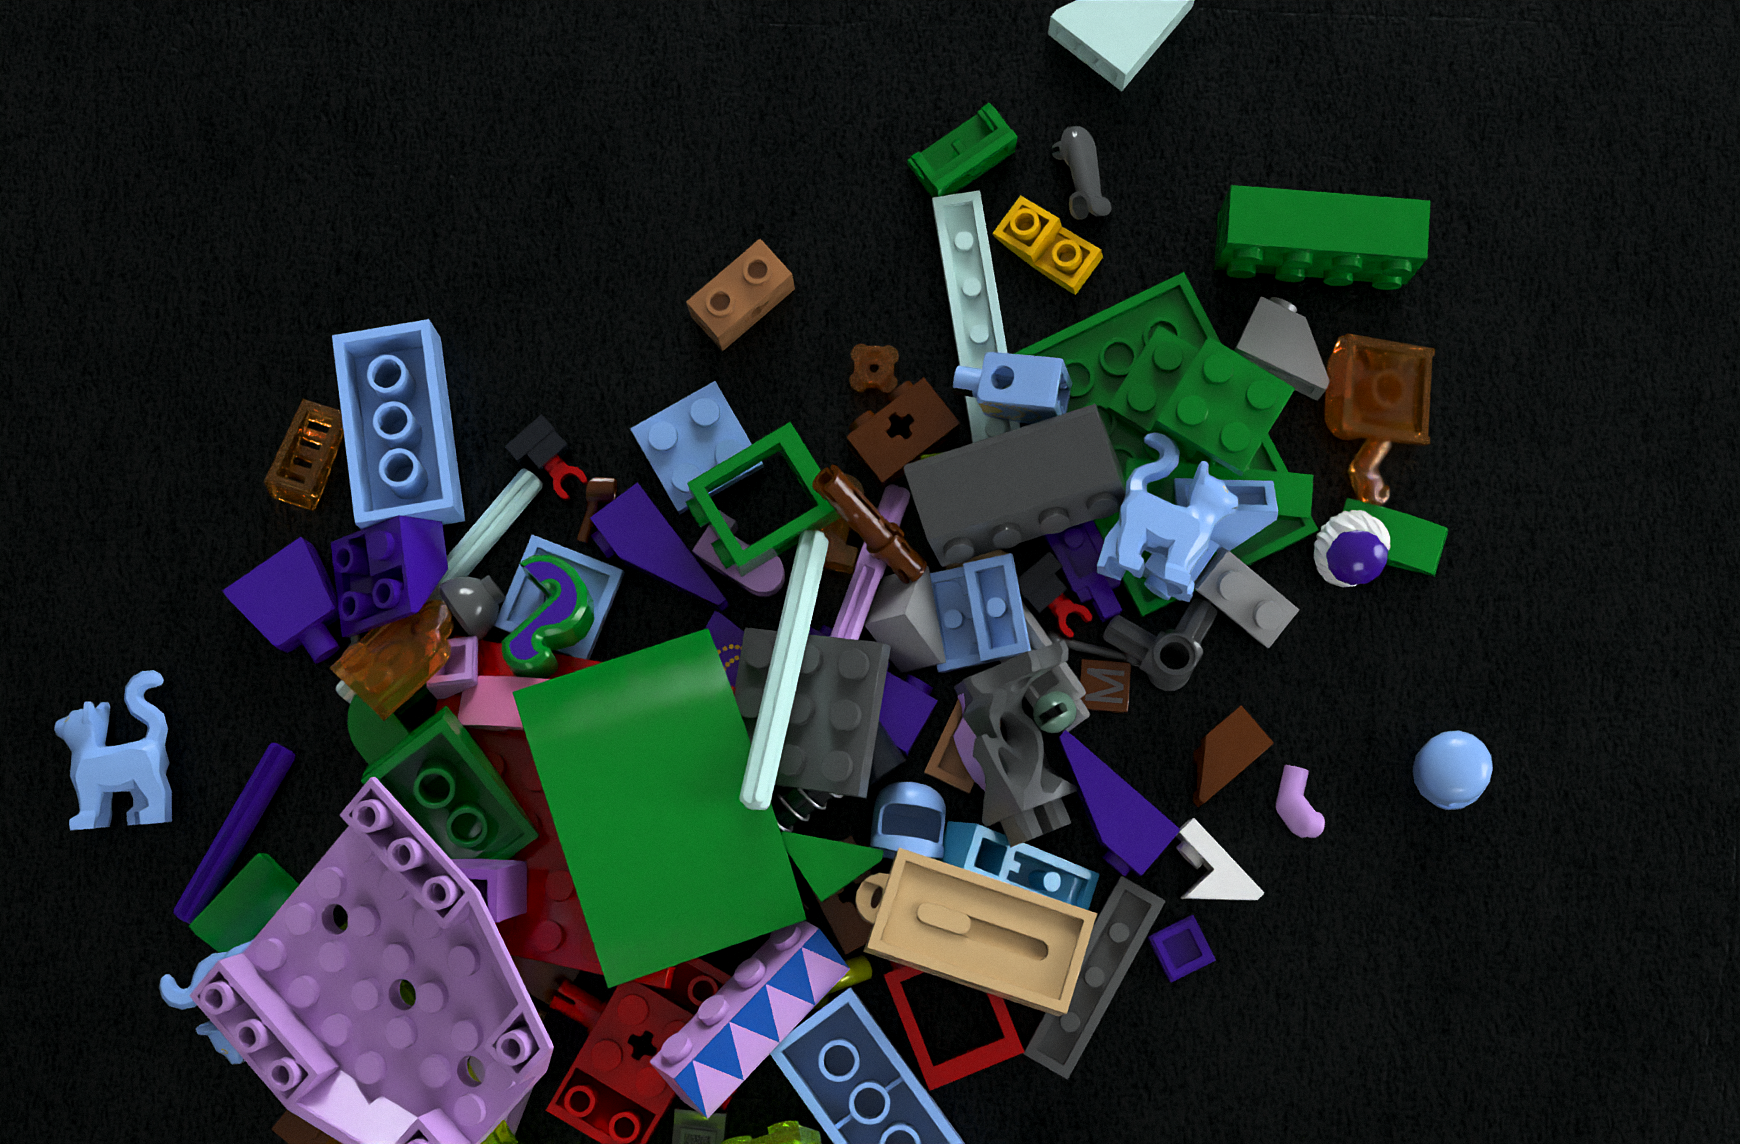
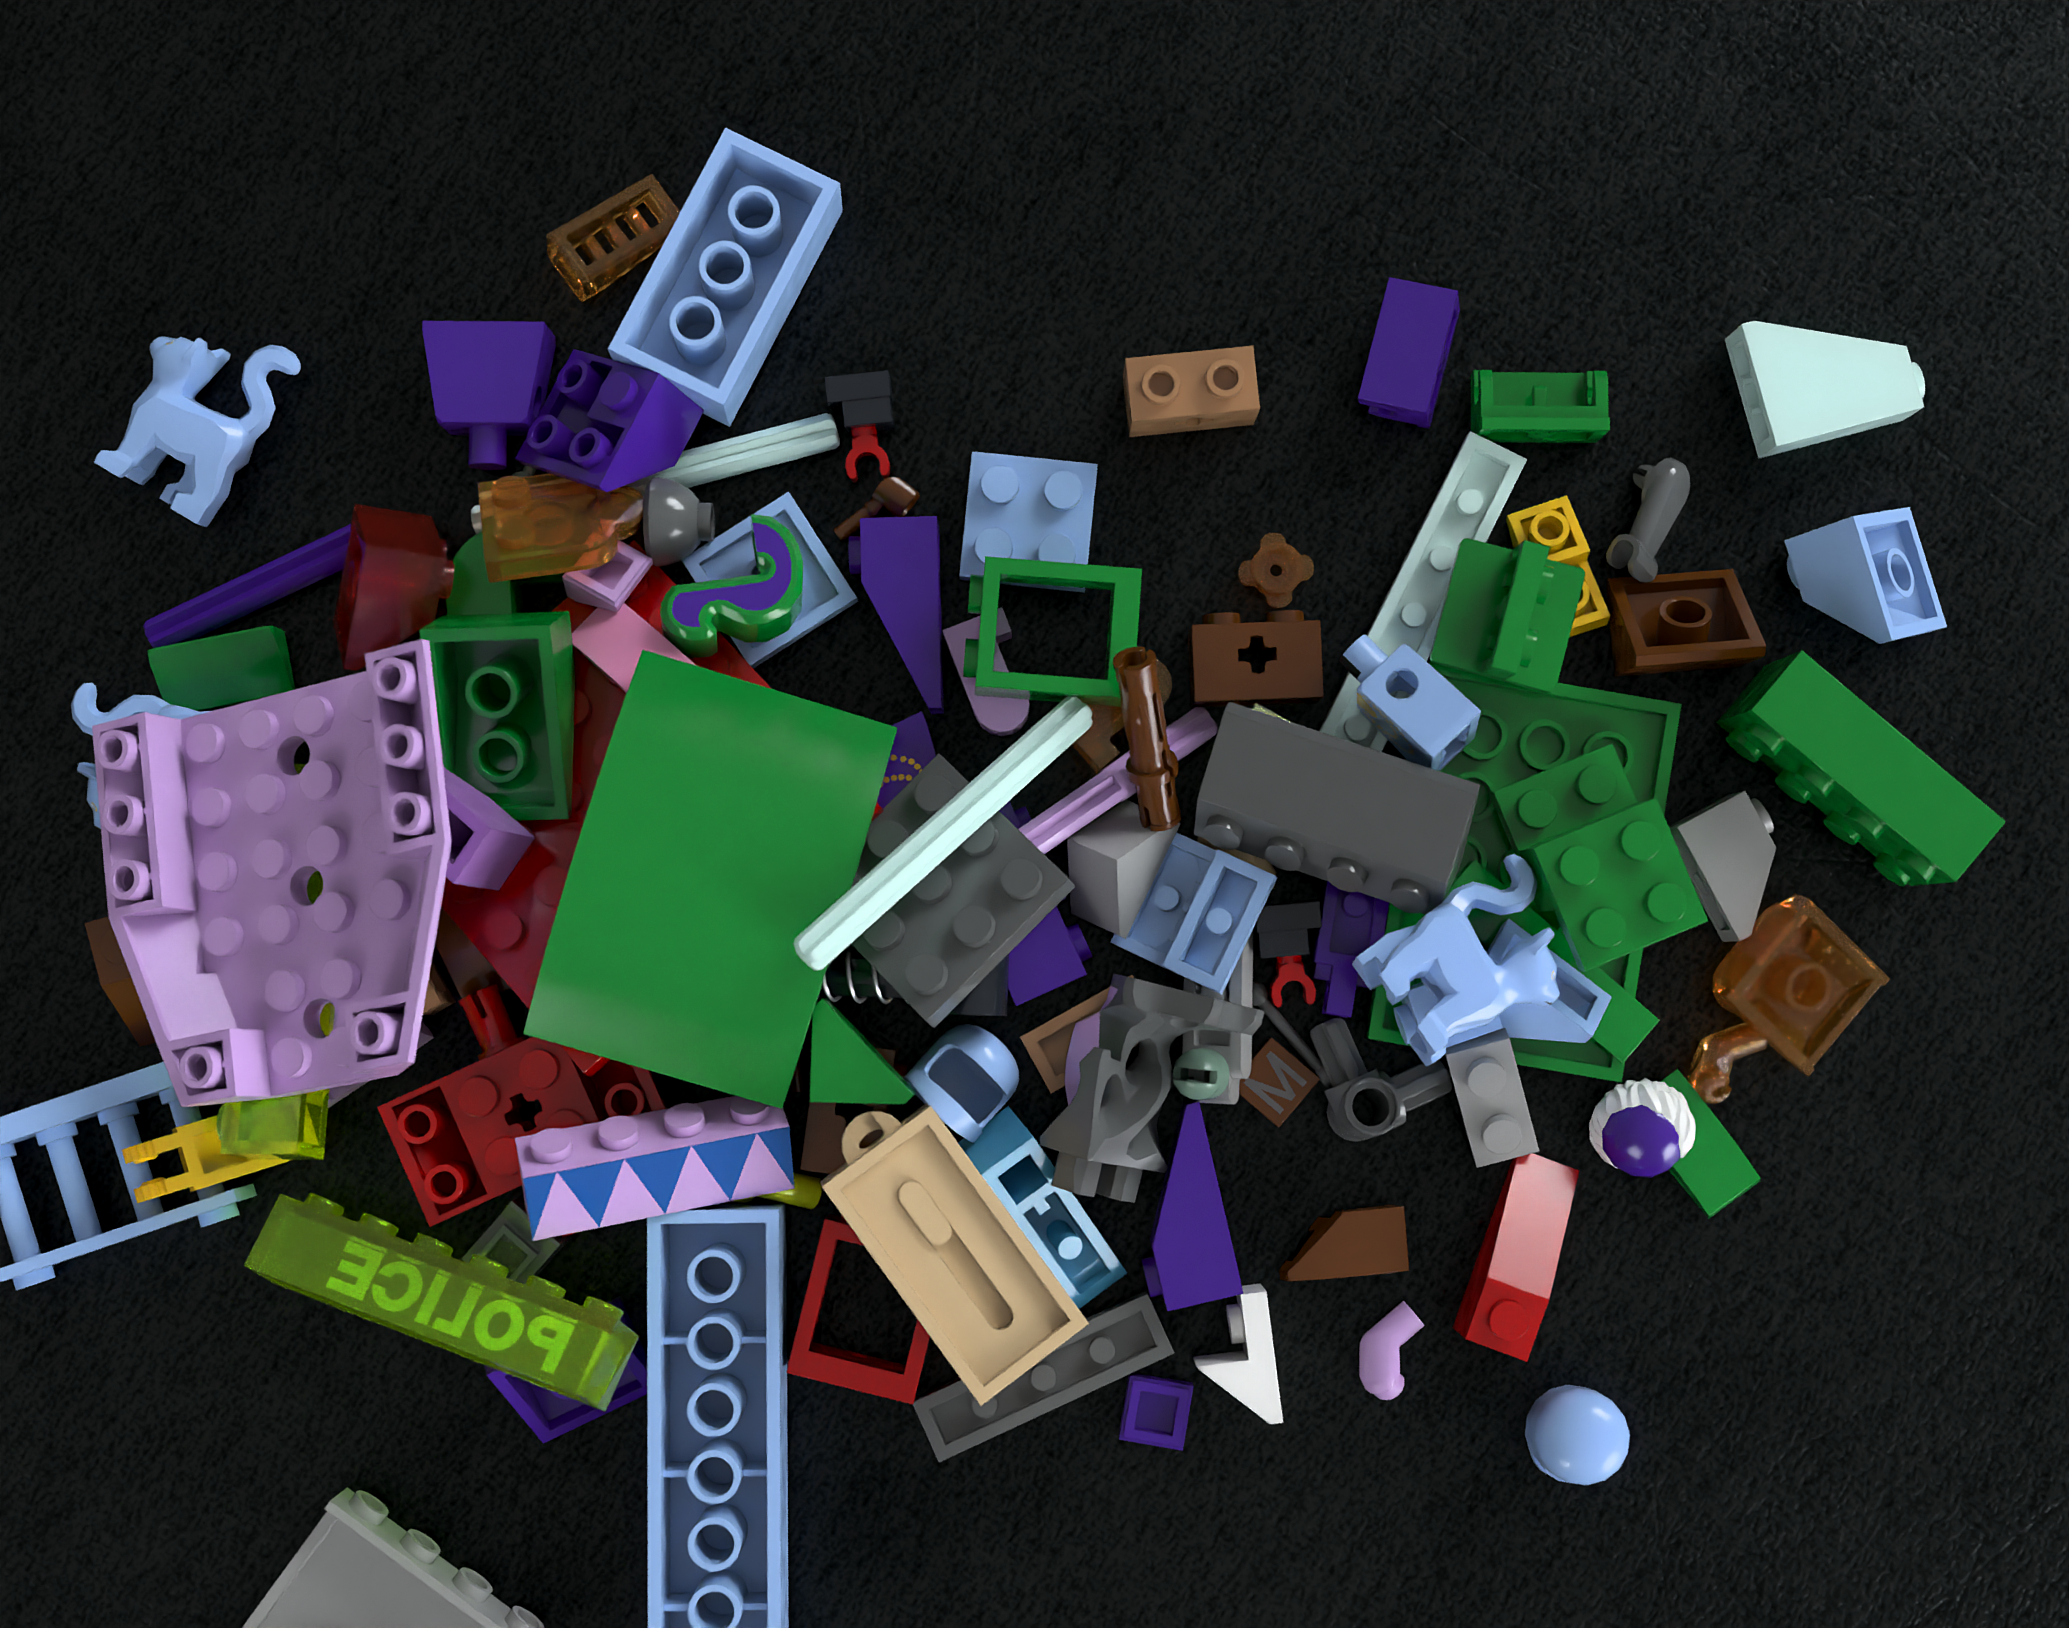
camera: 30 degrees right, 5 degrees up
none -> clear red slope [333,504,454,671]
none -> dark purple hinge [1358,277,1460,429]
none -> green bracket [1430,538,1585,693]
none -> slope [1453,1153,1579,1362]
none -> reddish brown slope [1606,569,1767,676]
none -> light blue slope [1784,507,1947,644]

